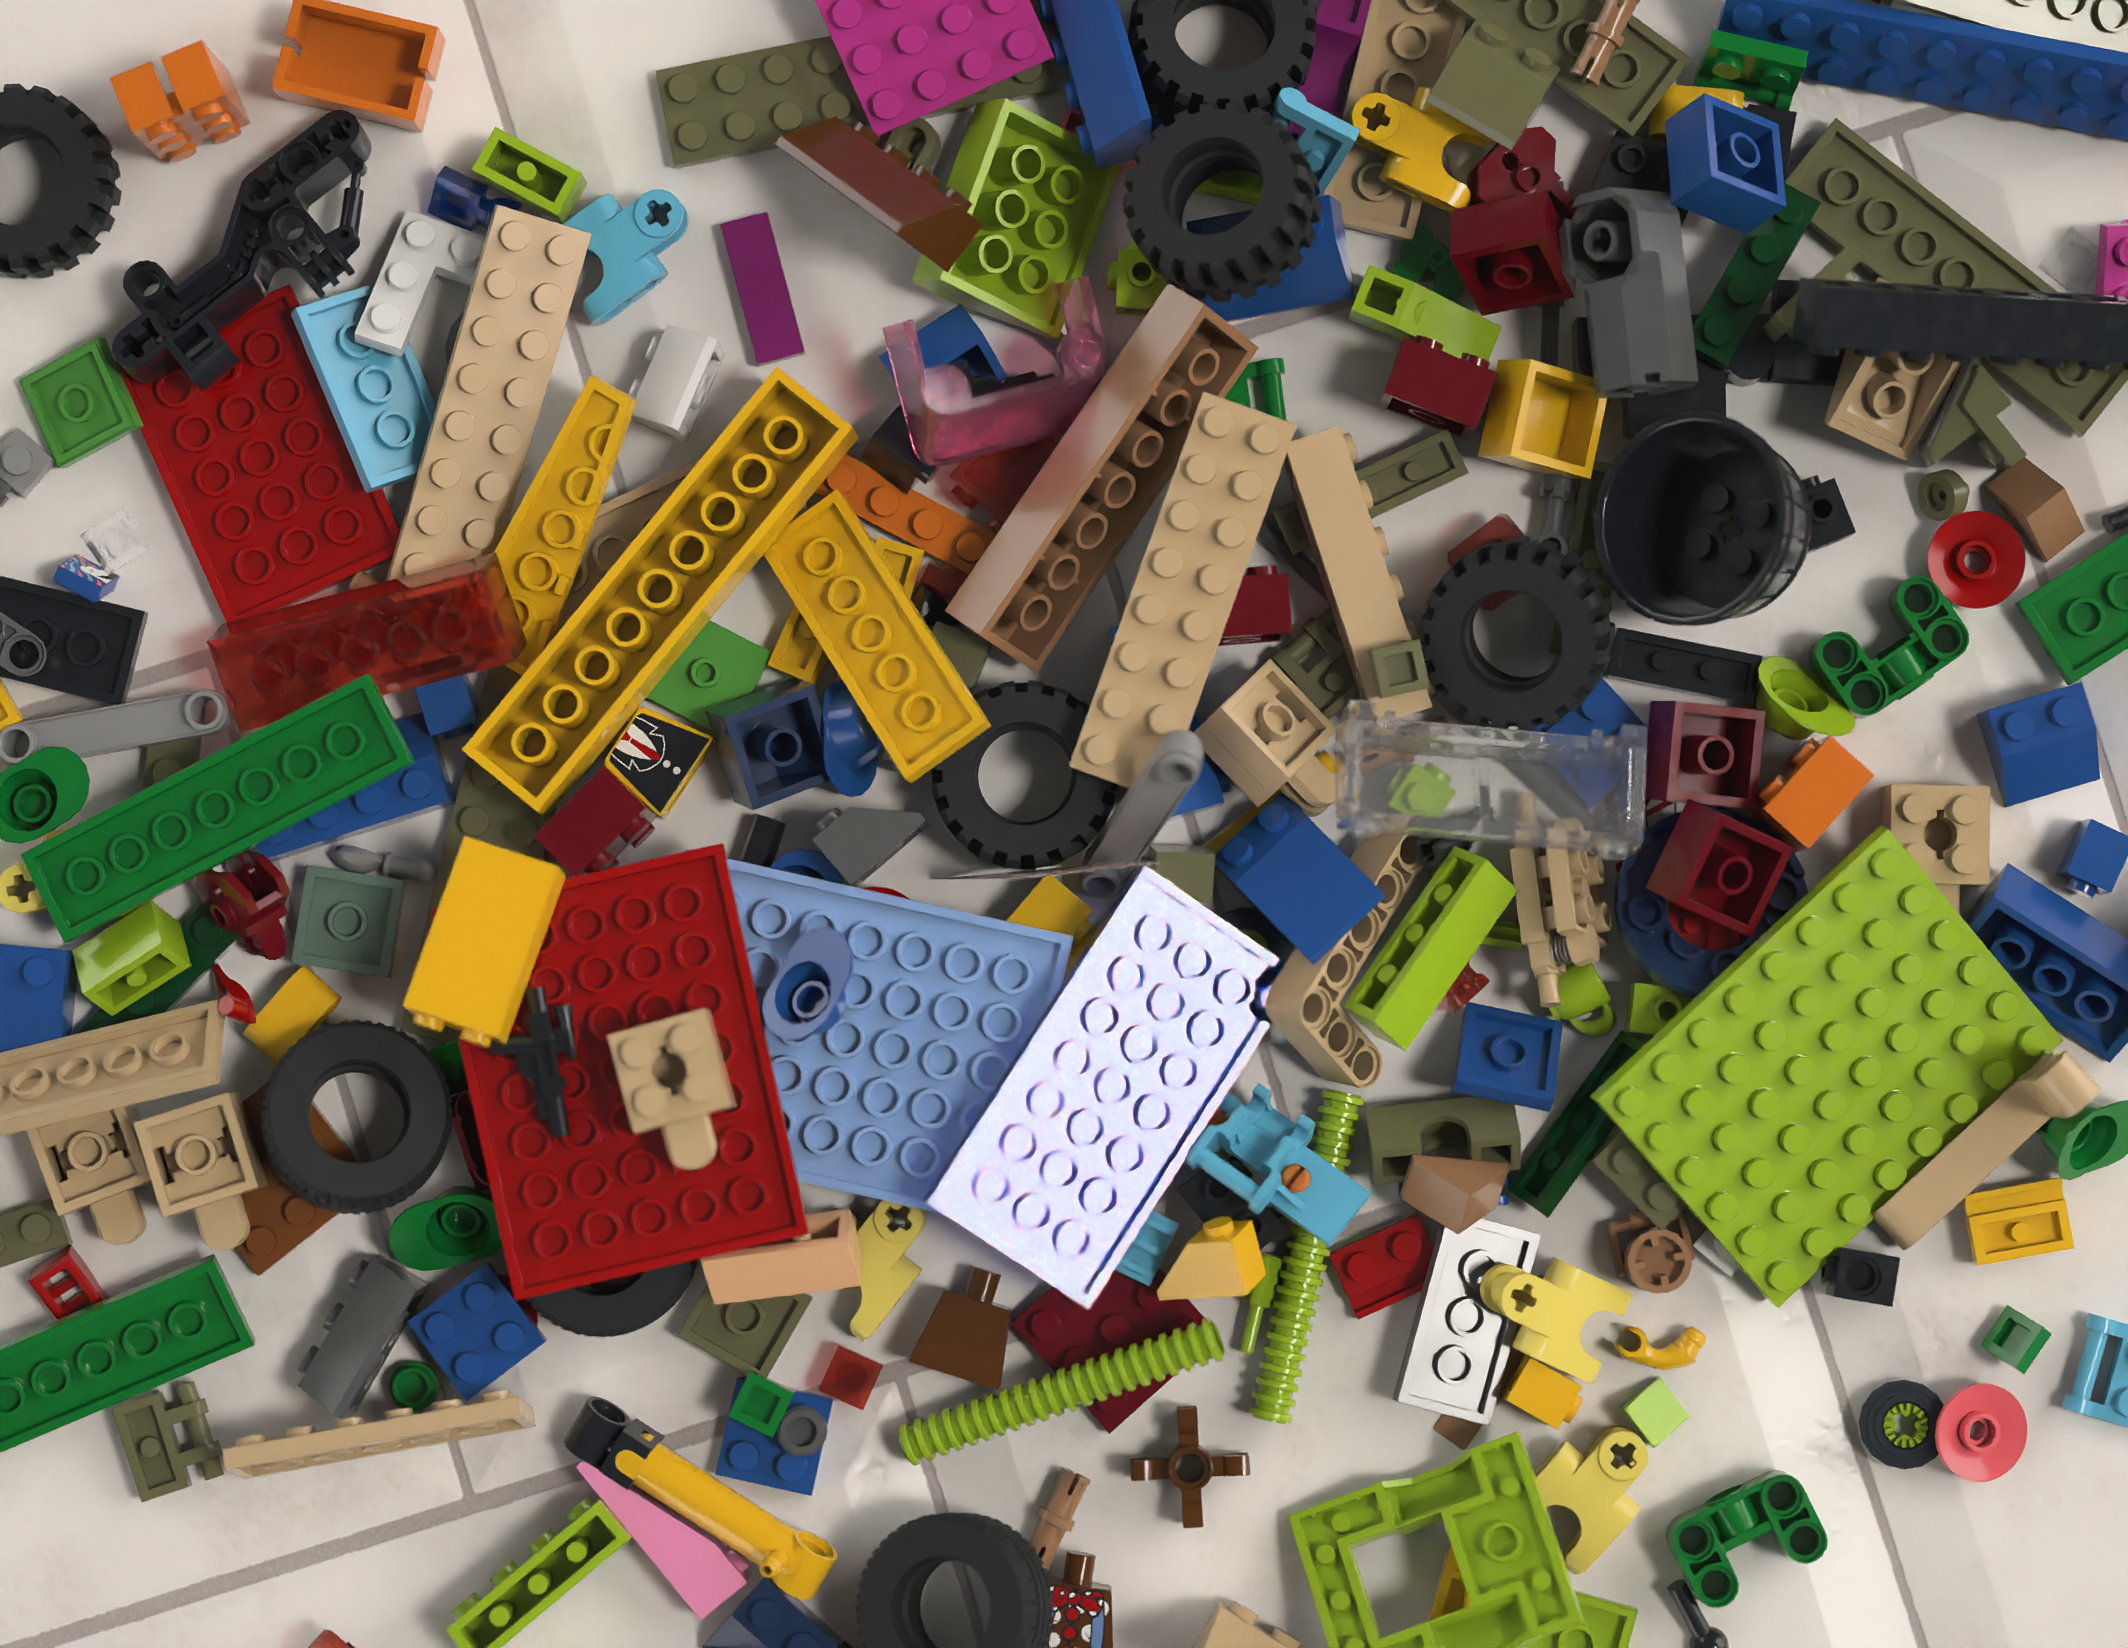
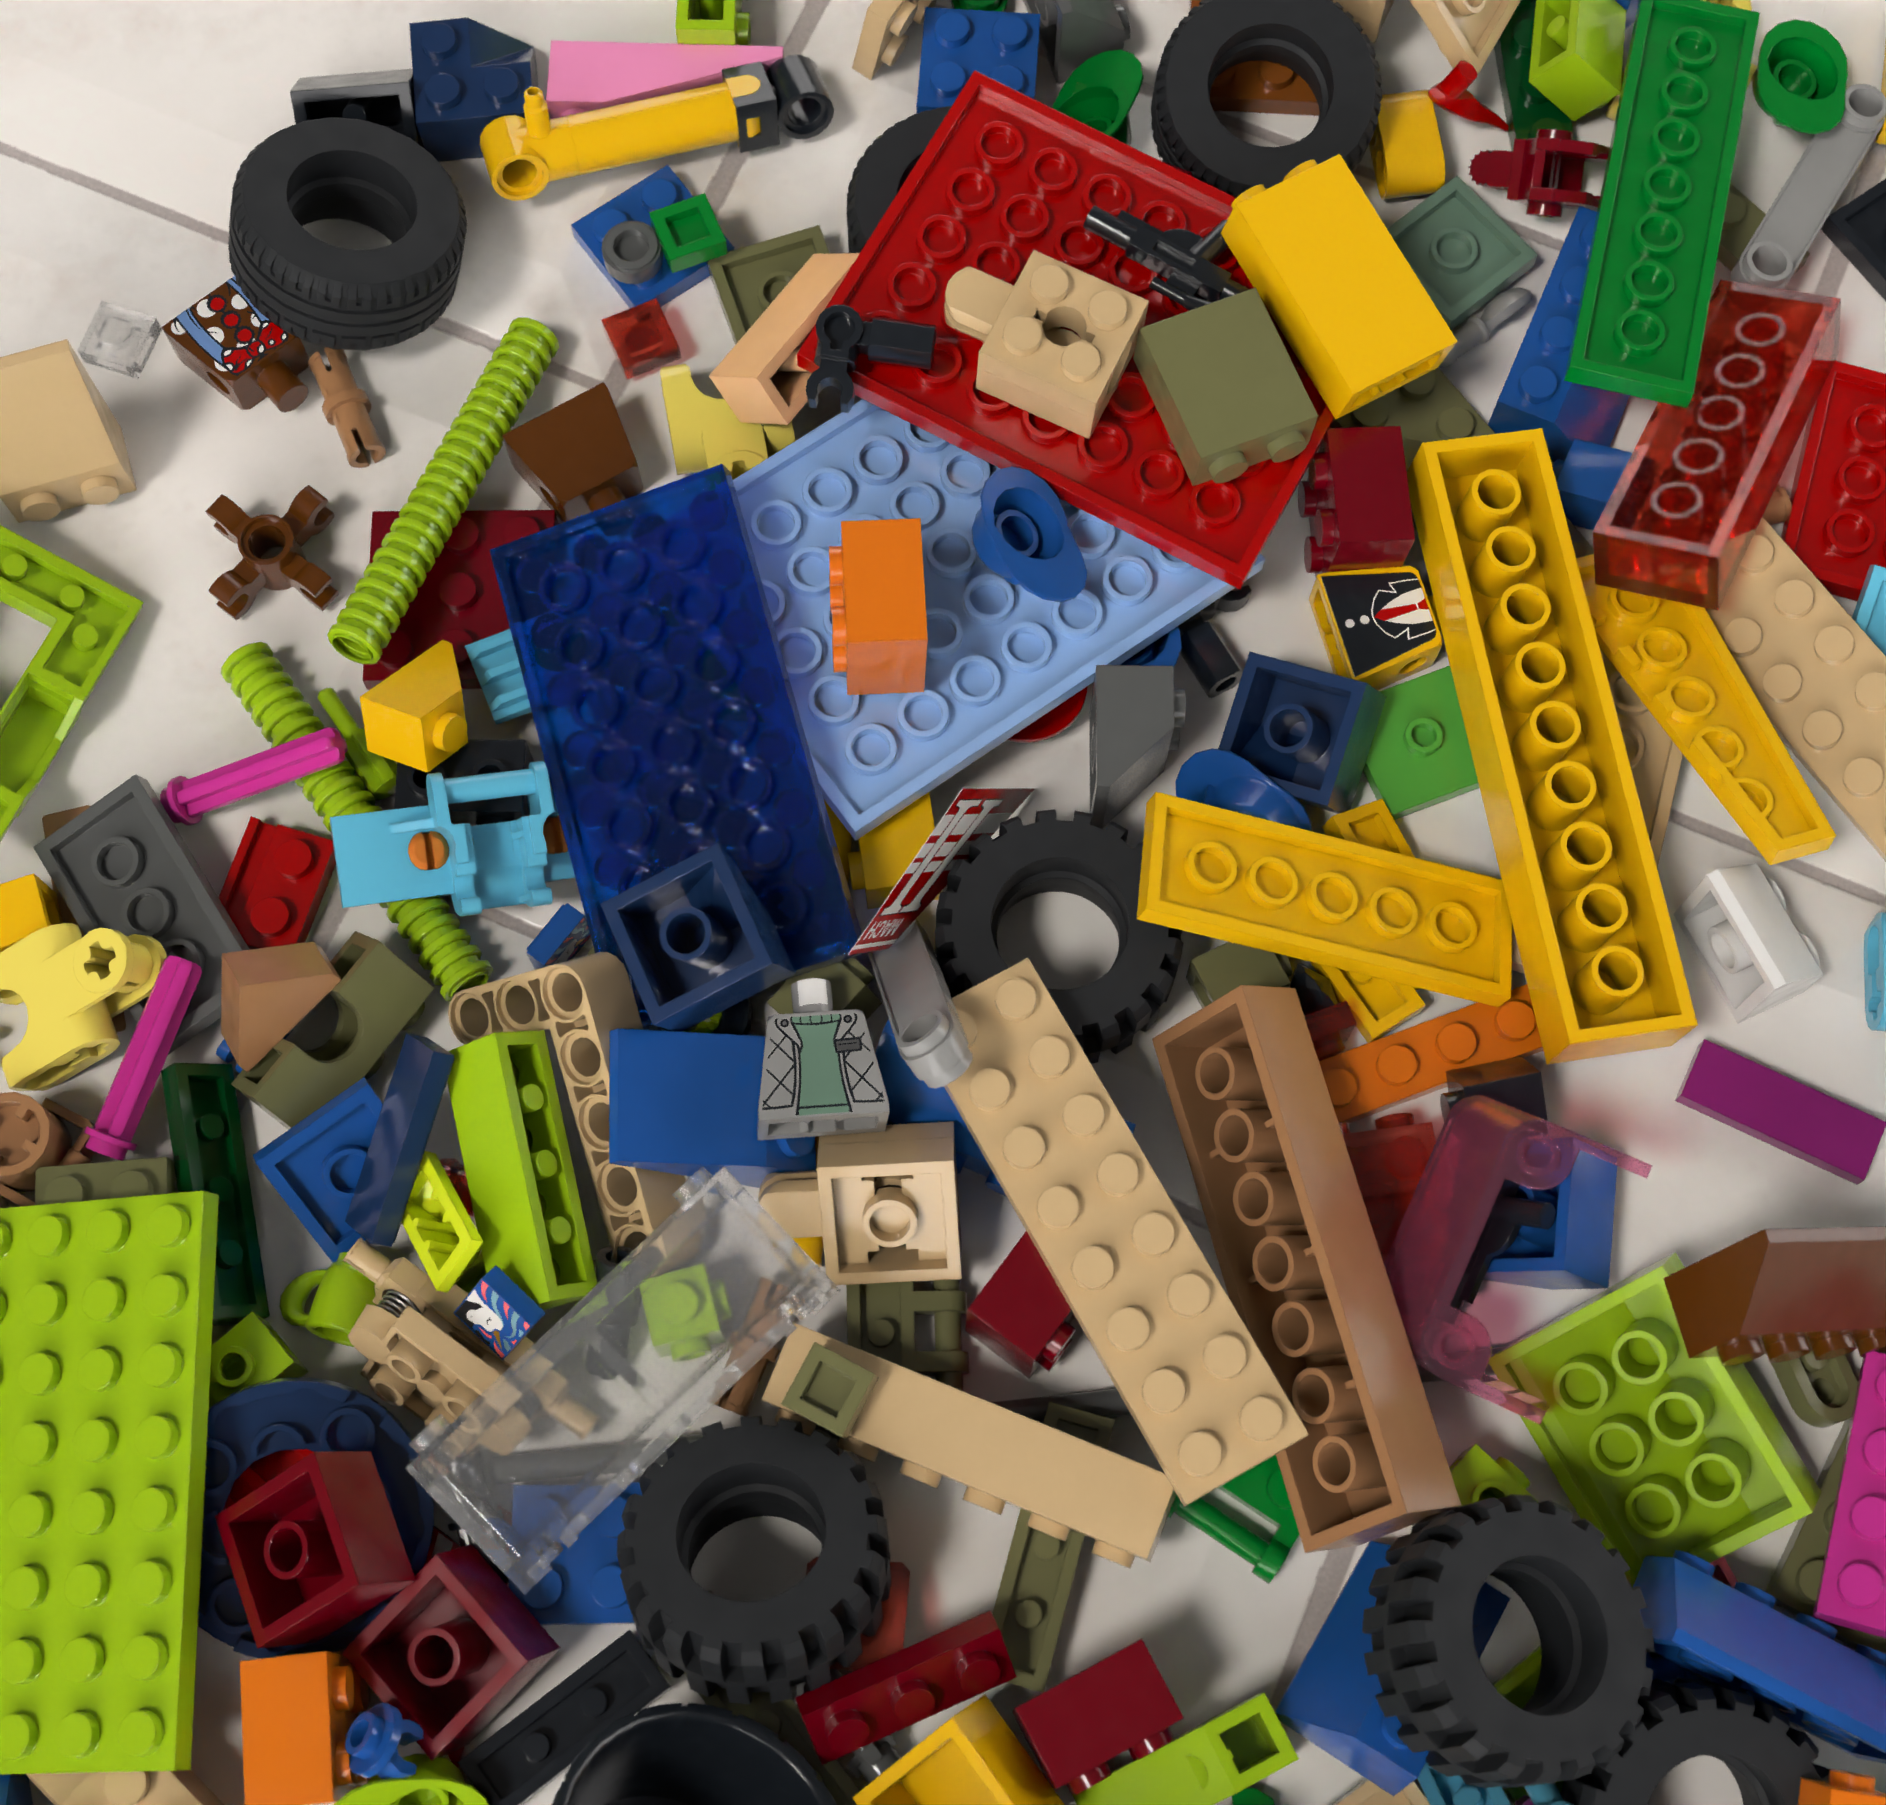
camera: 125 degrees right, 15 degrees down
none -> dark pink axle [84,955,202,1161]
none -> dark pink axle [160,727,348,826]
none -> dark blue tile [345,1033,455,1247]
none -> blue plate [345,1703,424,1779]
none -> neon yellow slope [402,1151,483,1293]
none -> blue tile [453,1265,545,1360]
none -> blue tile [526,903,593,970]
none -> dark blue slope [600,843,796,1032]
none -> torso [757,978,890,1140]
none -> dark red plate [795,1611,1017,1765]
none -> black bar [806,305,937,413]
none -> orange brick [829,518,928,695]
none -> olive brick [1133,287,1318,486]

